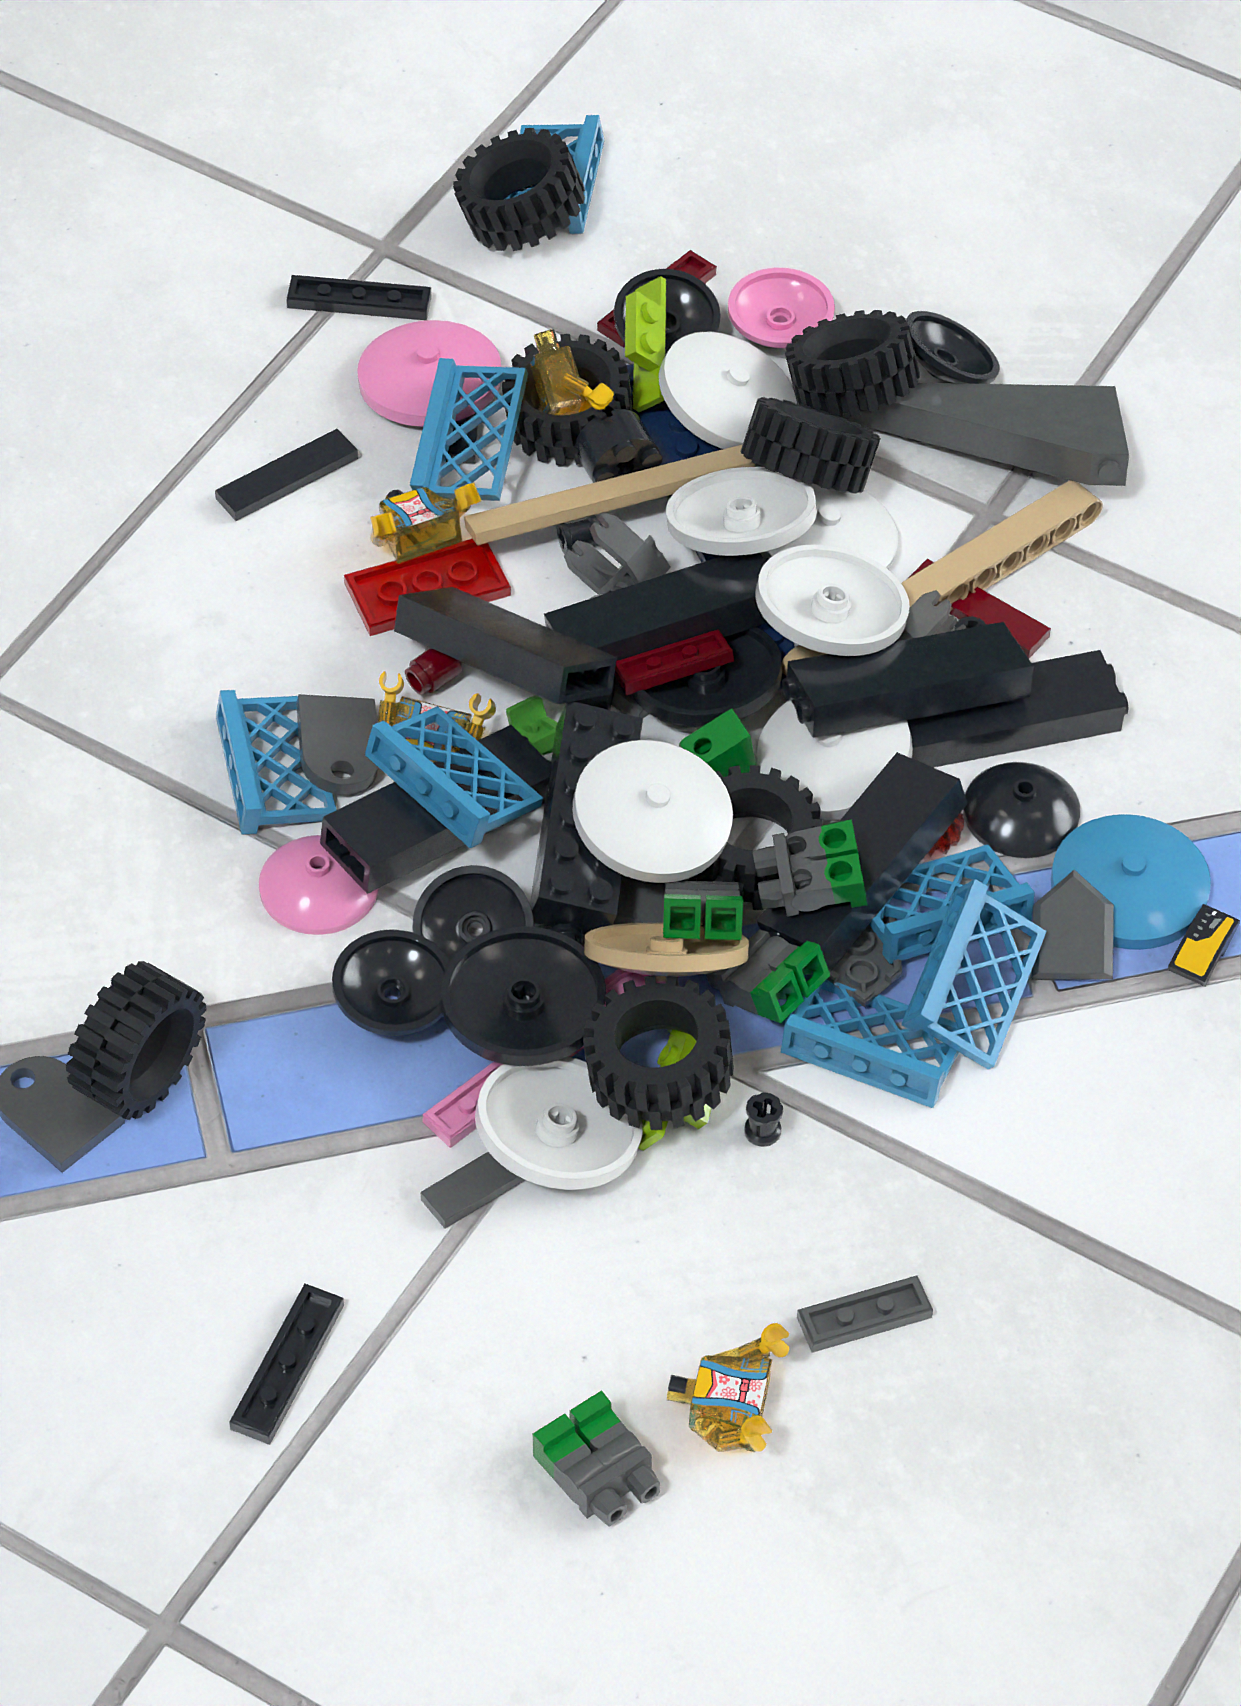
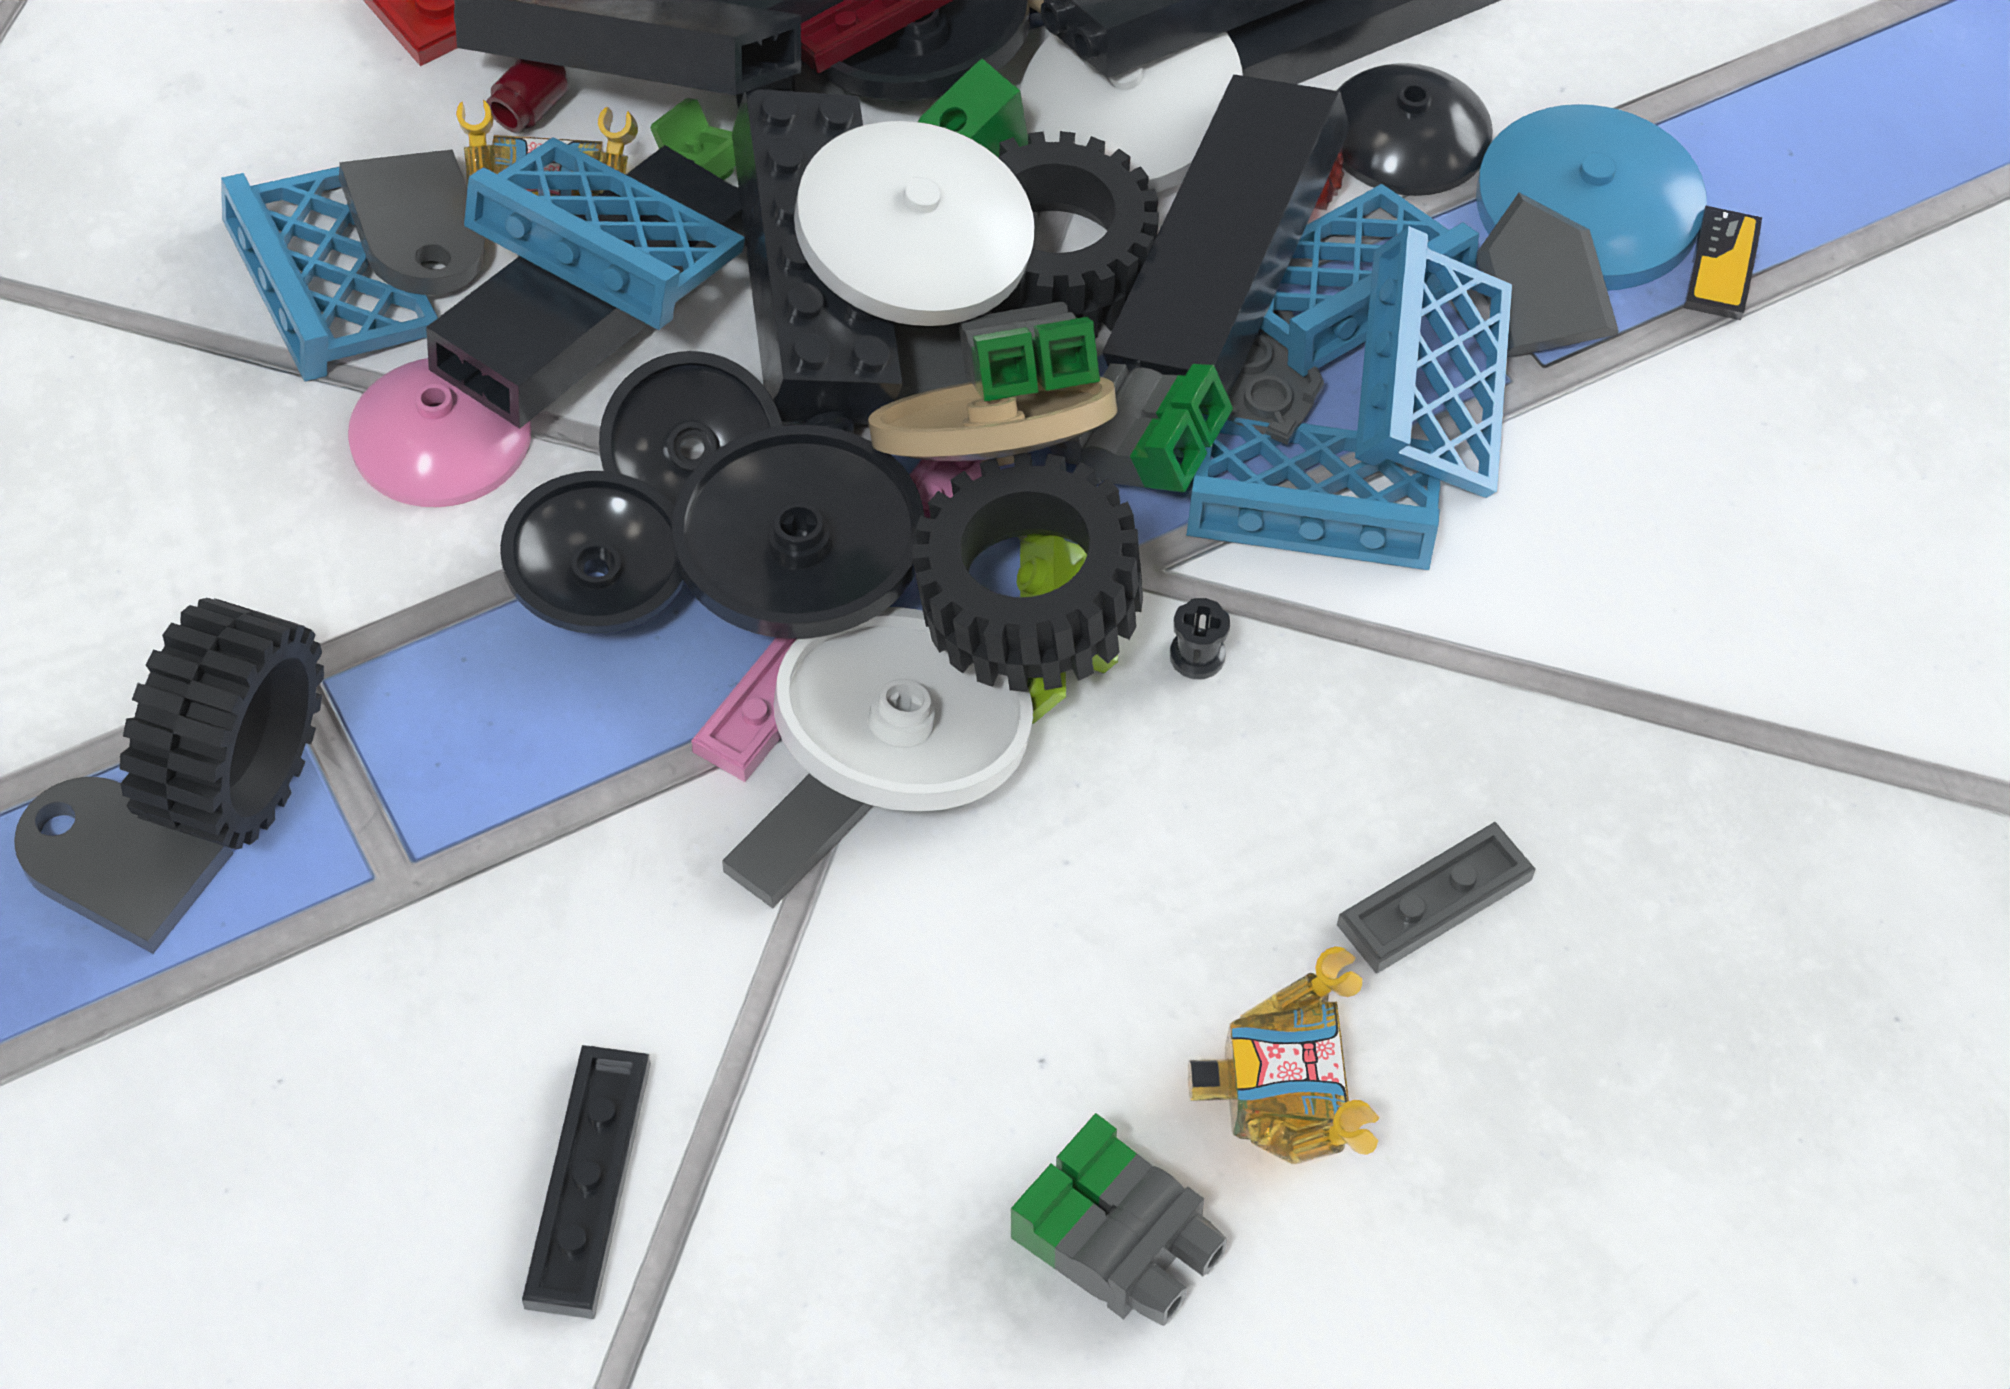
camera: 15 degrees left, 5 degrees up
dark grey hips [753,819,868,917] -> none

